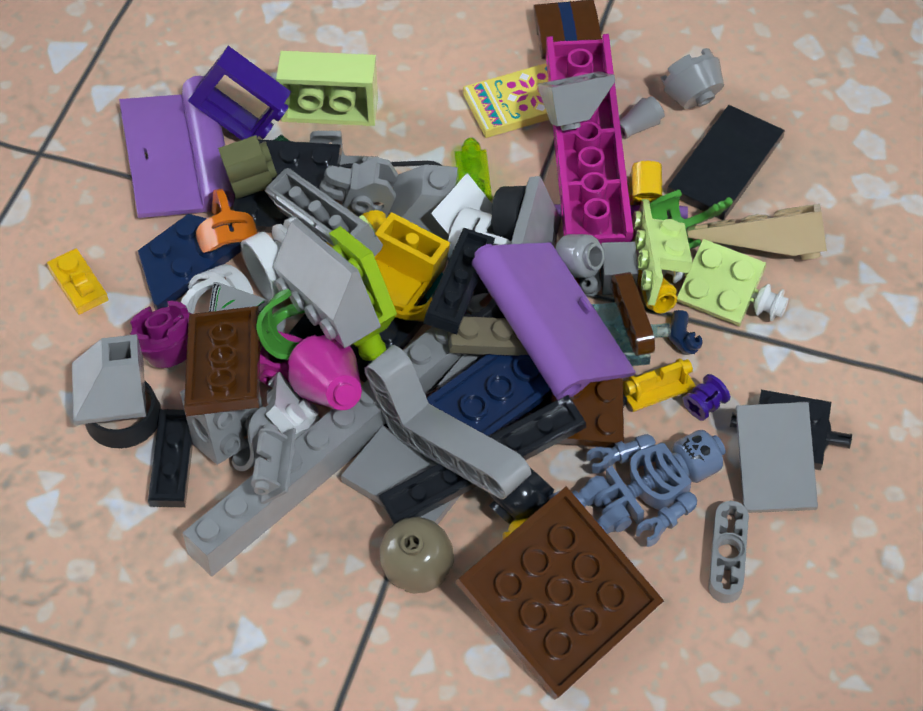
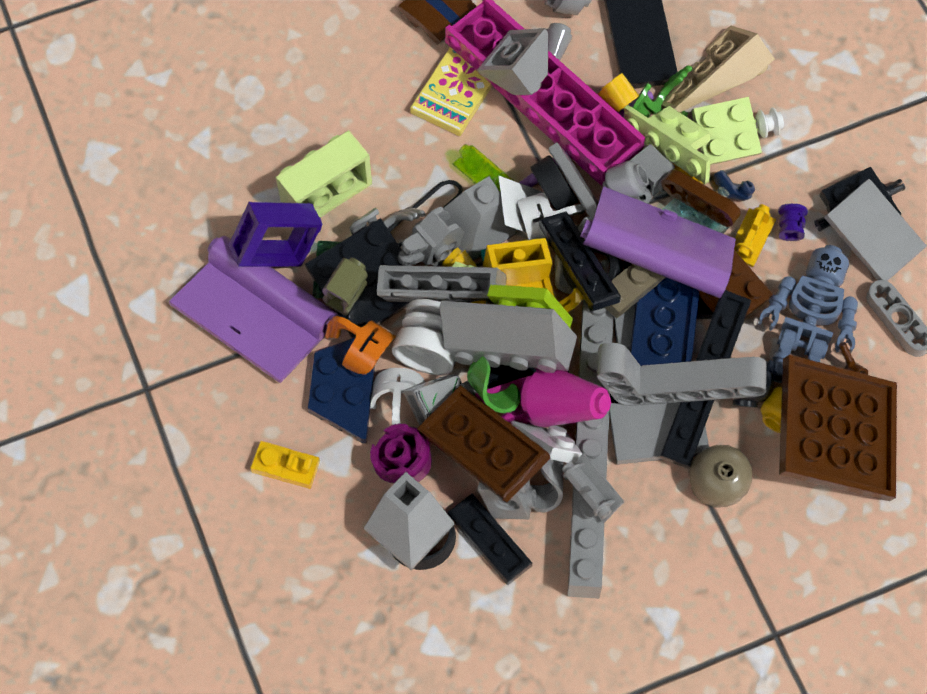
camera: 40 degrees left, 10 degrees up
none -> reddish brown hand [839,342,868,375]

